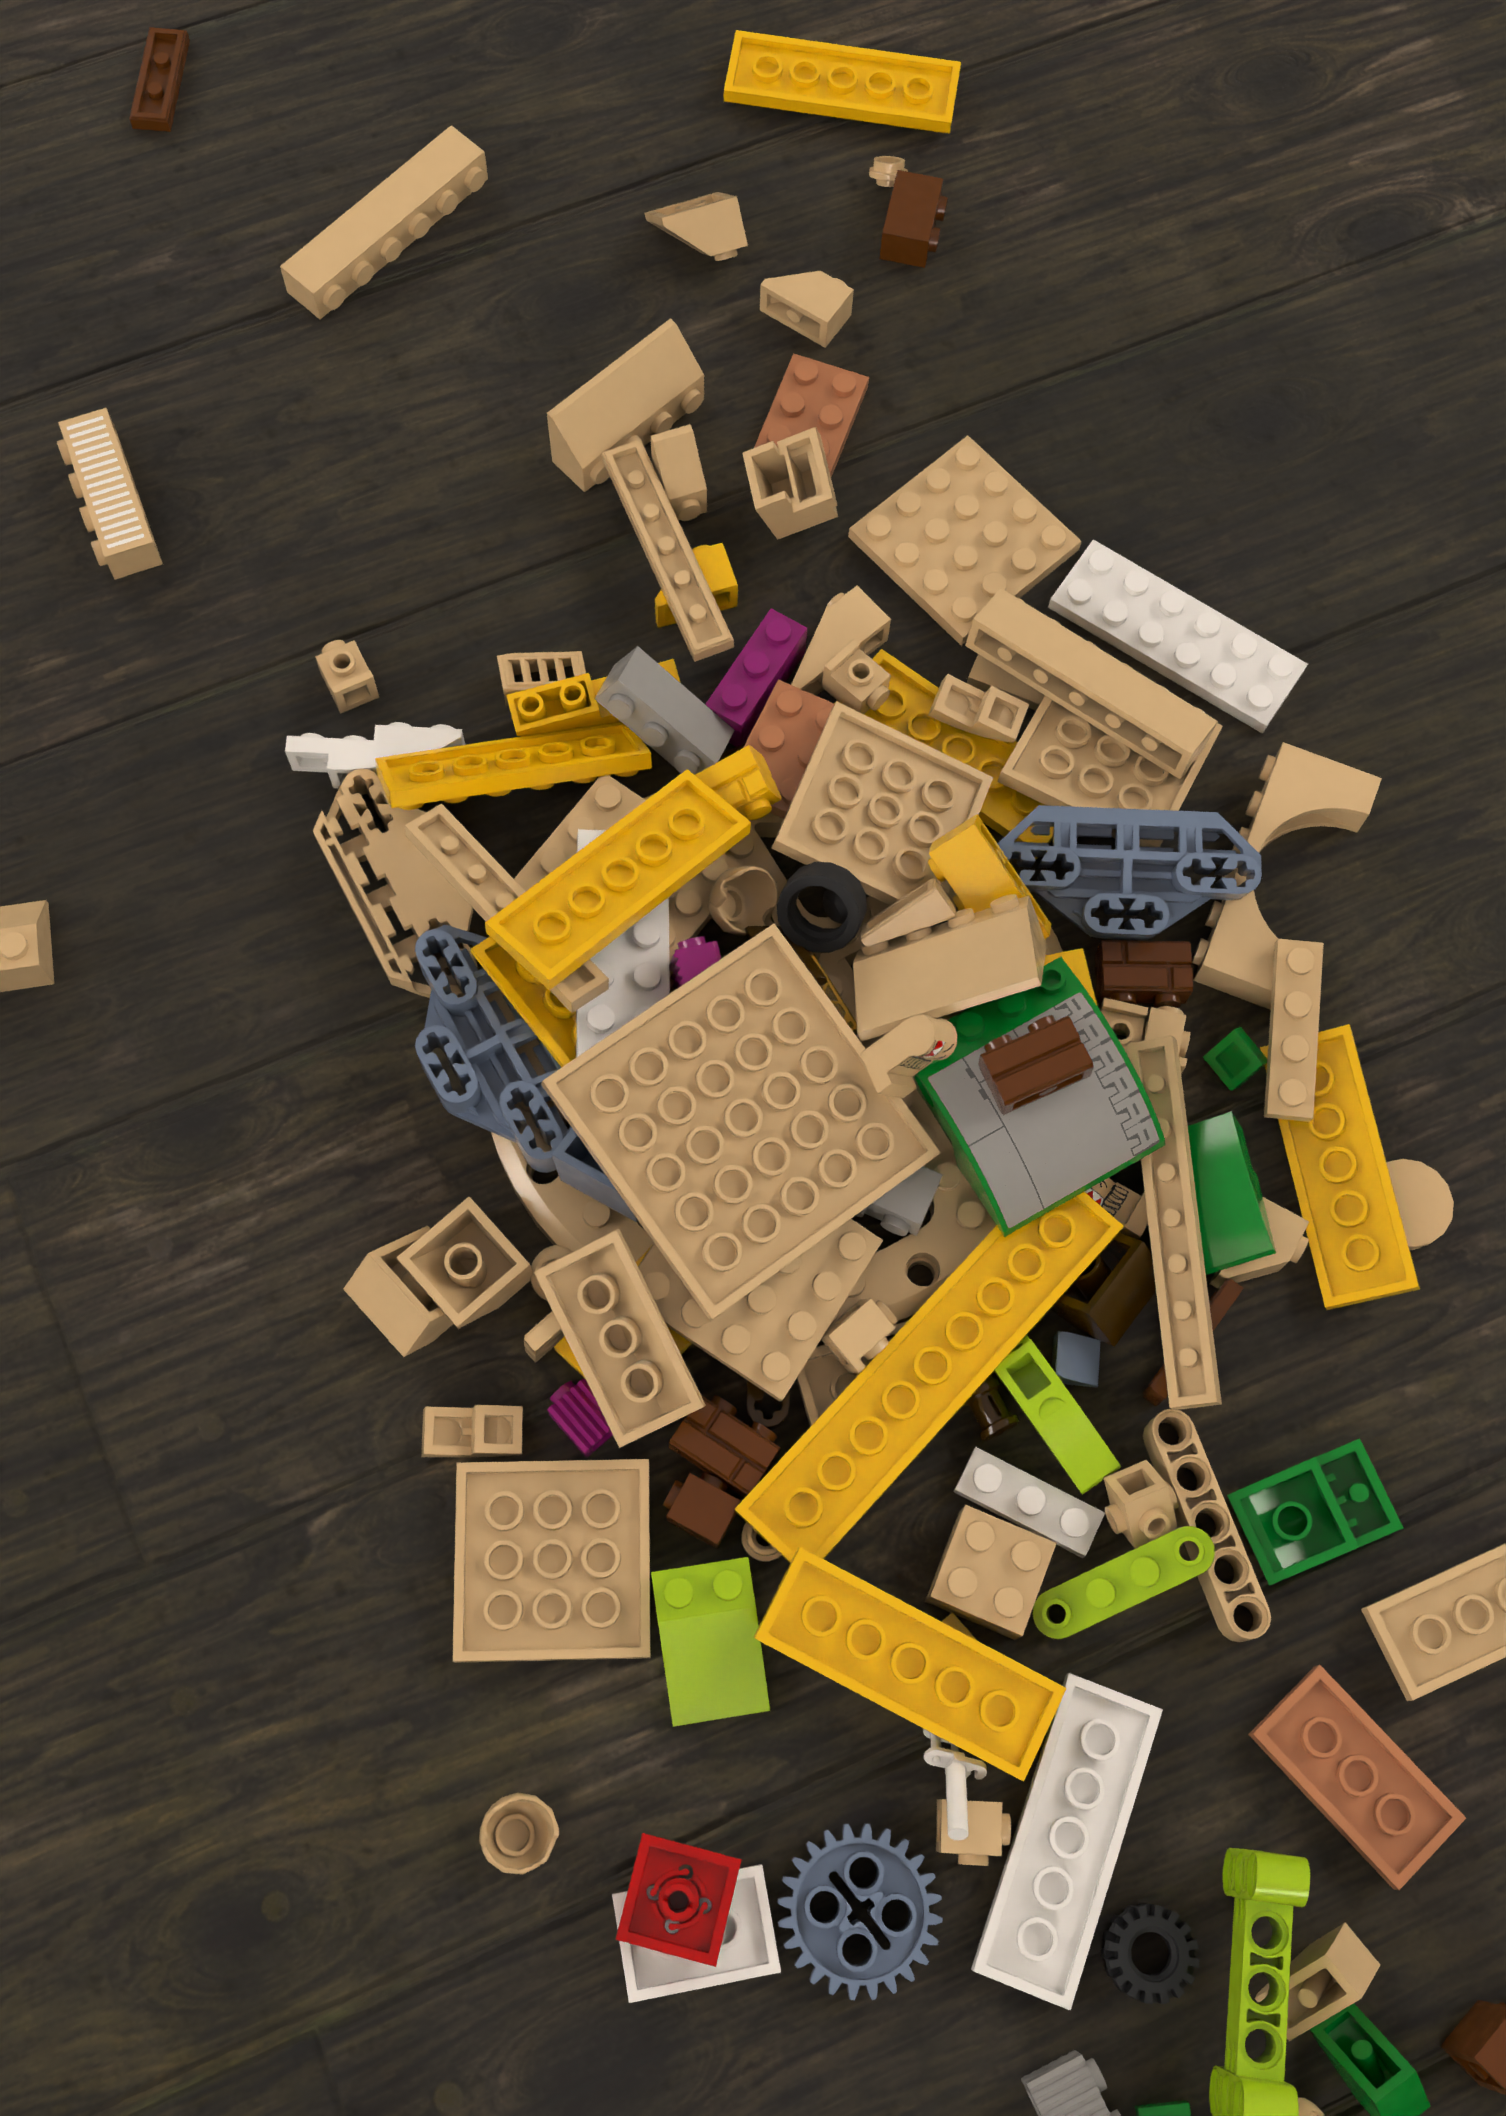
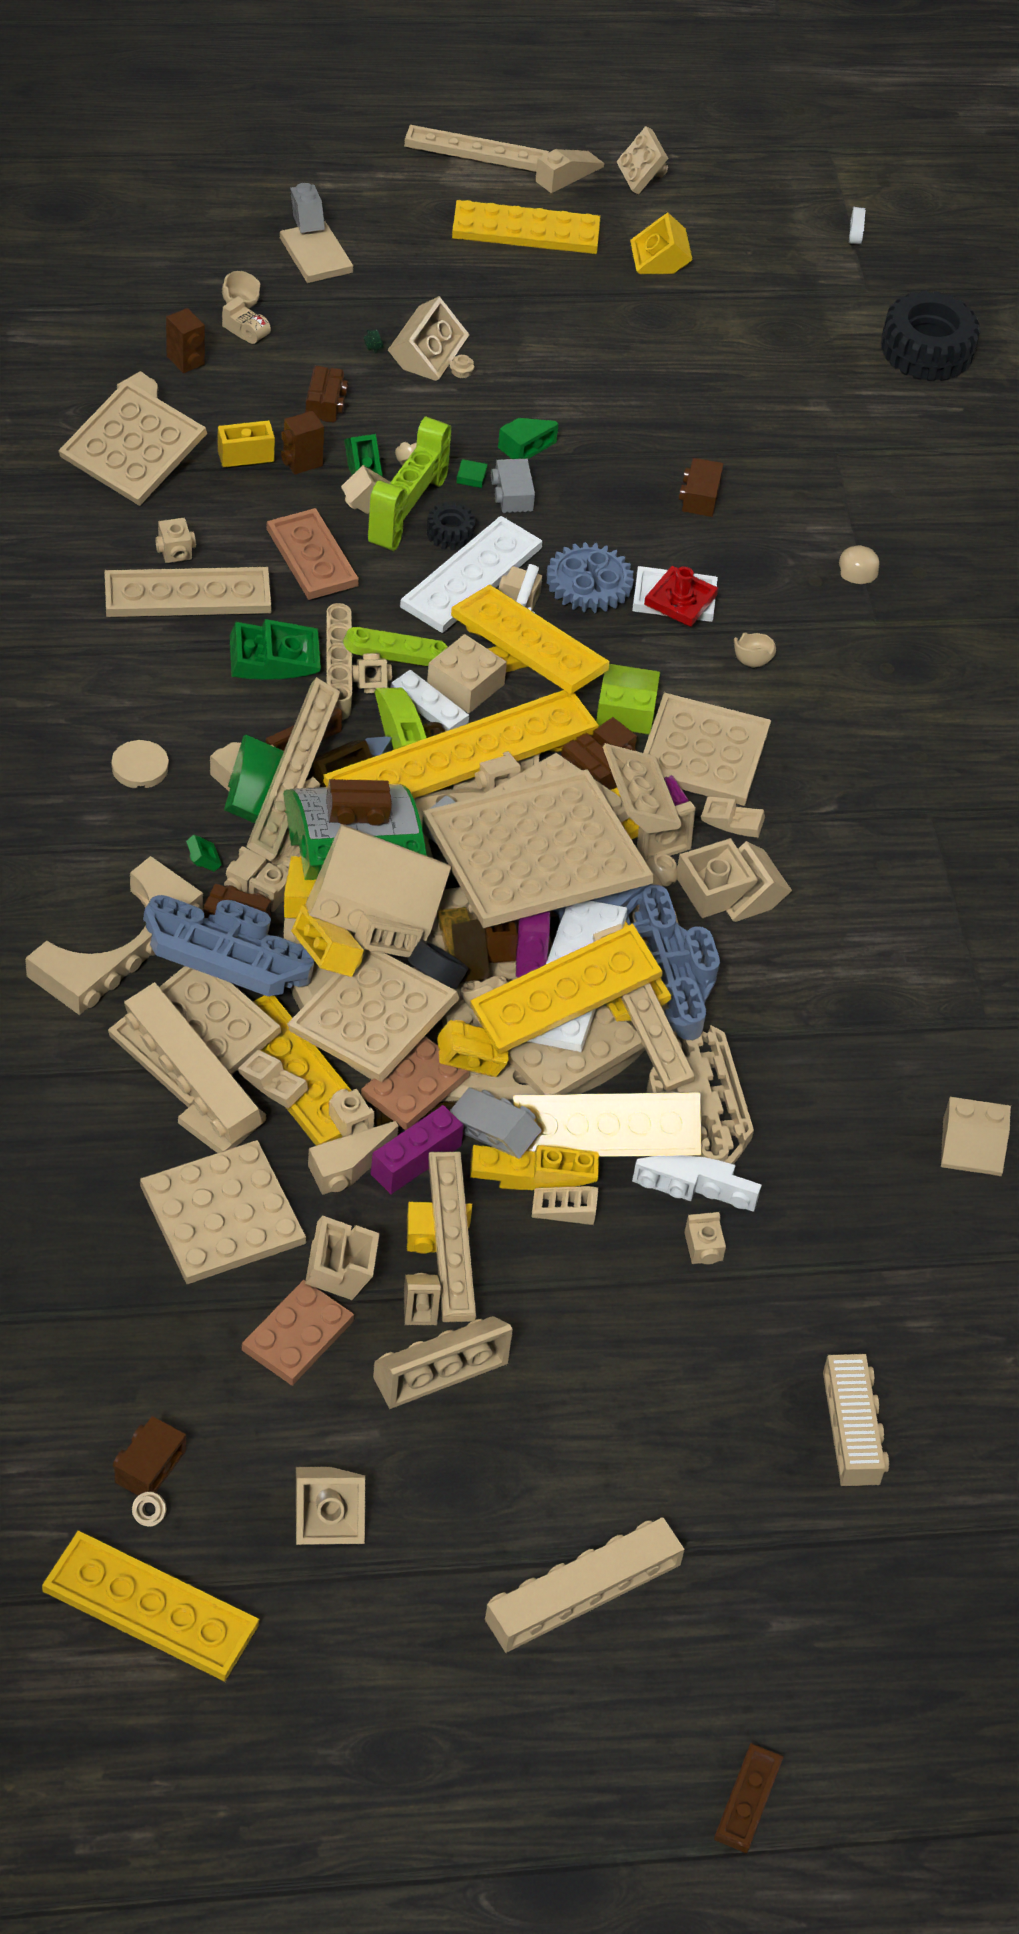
camera: 165 degrees left, 20 degrees down
tan slope [760,271,854,348] -> none
tan leg [860,1014,957,1098] -> none
white plate [1048,540,1308,734] -> none
yellow plate [1260,1024,1420,1310] -> none
tan plate [1264,939,1324,1122] -> none

